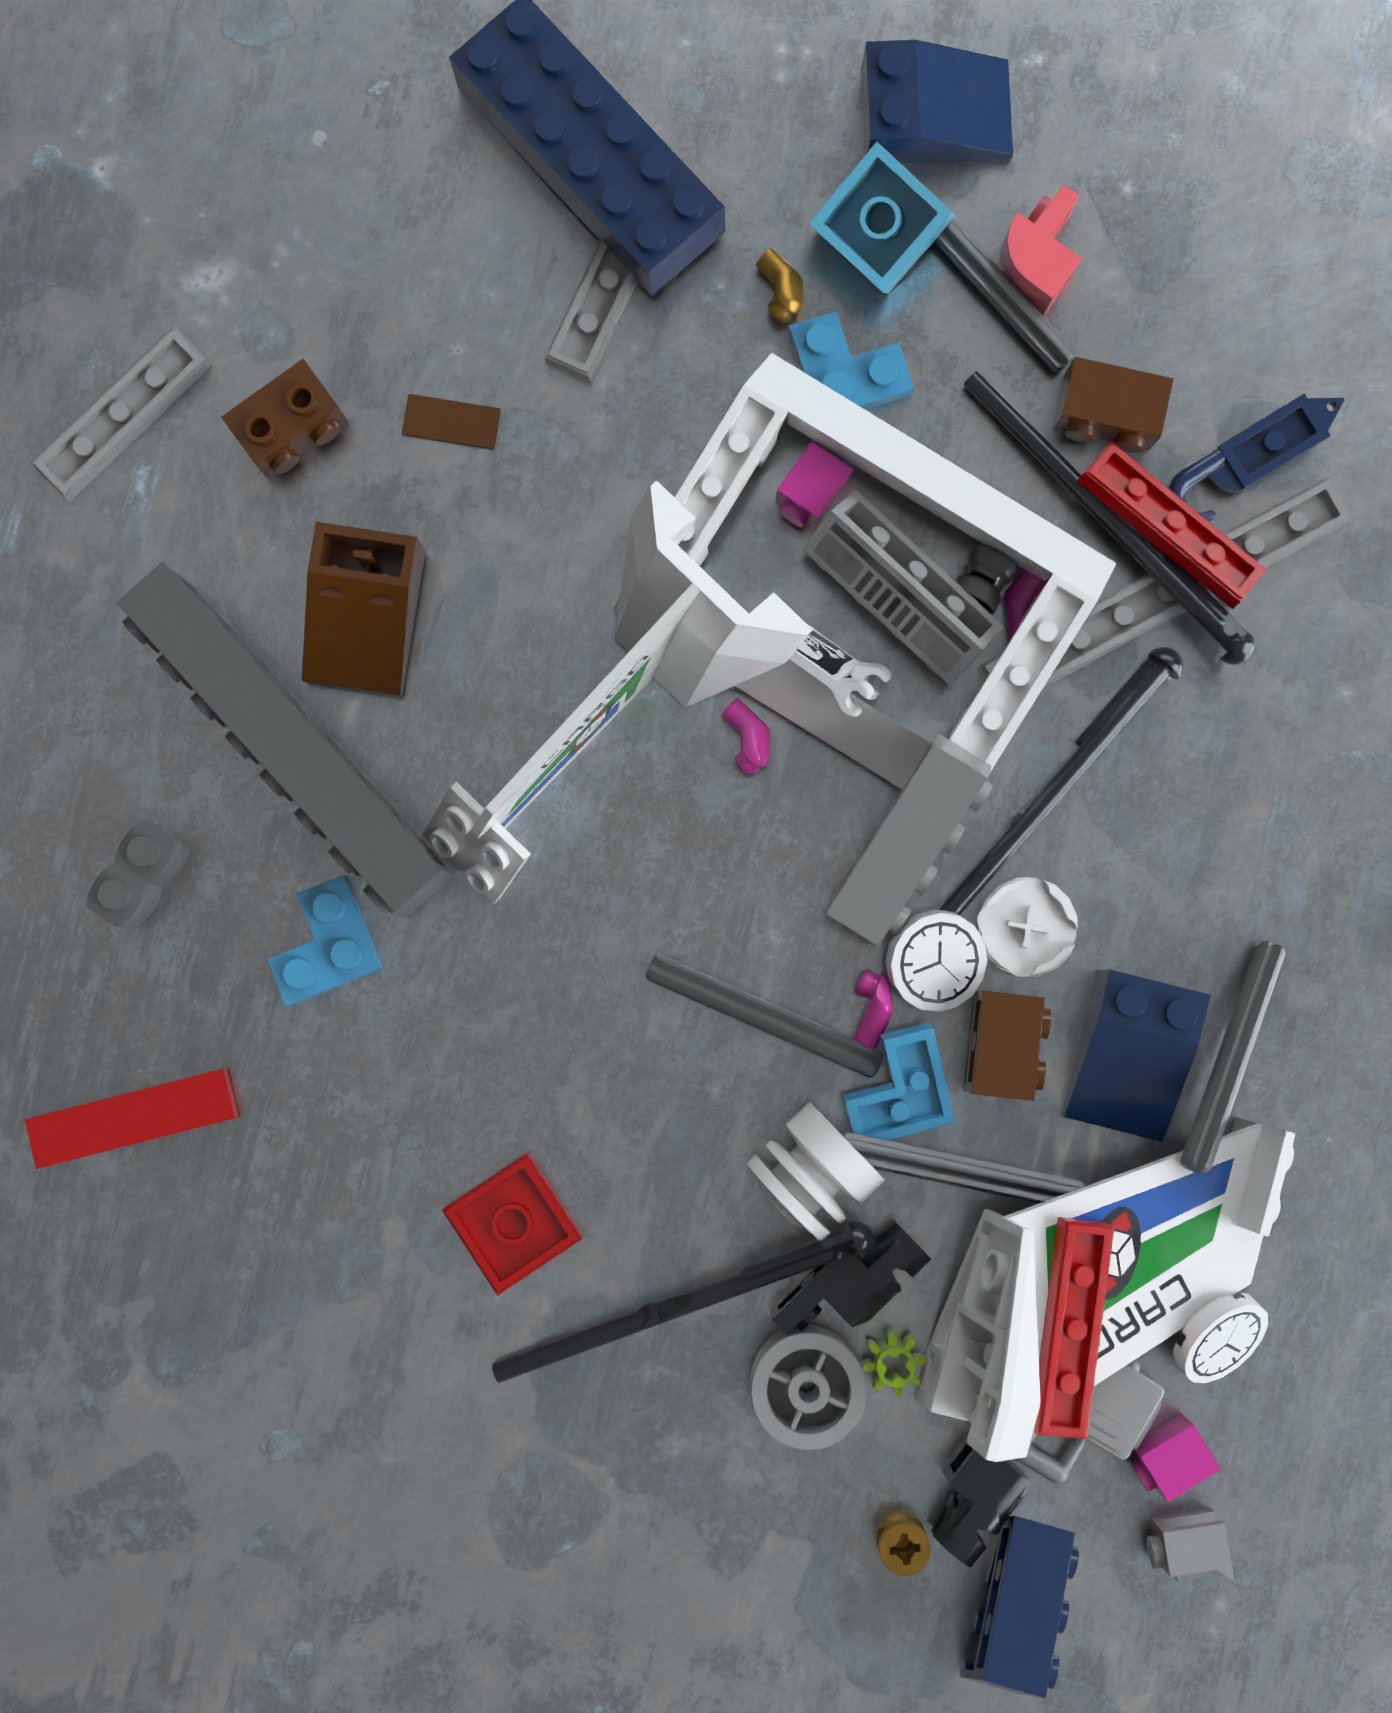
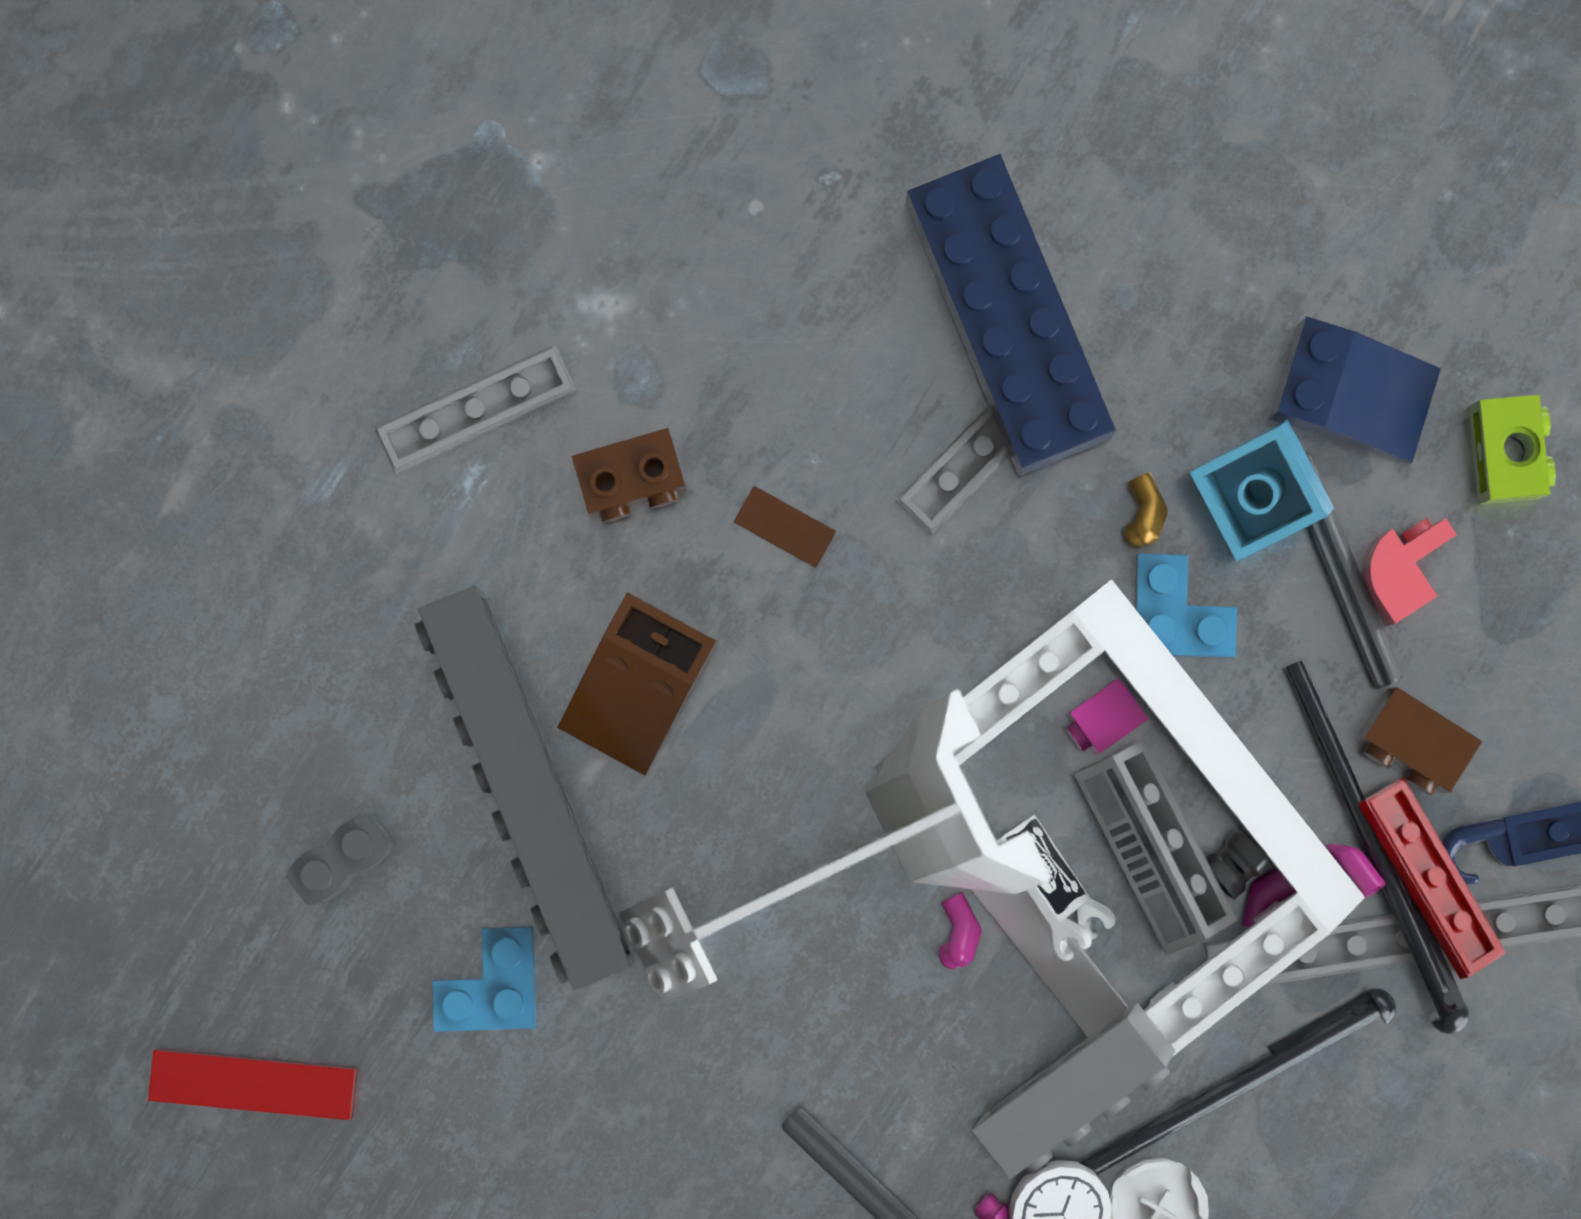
camera: 15 degrees right, 0 degrees up
none -> dark pink arm [1325,843,1386,898]
none -> lime brick [1469,395,1556,504]

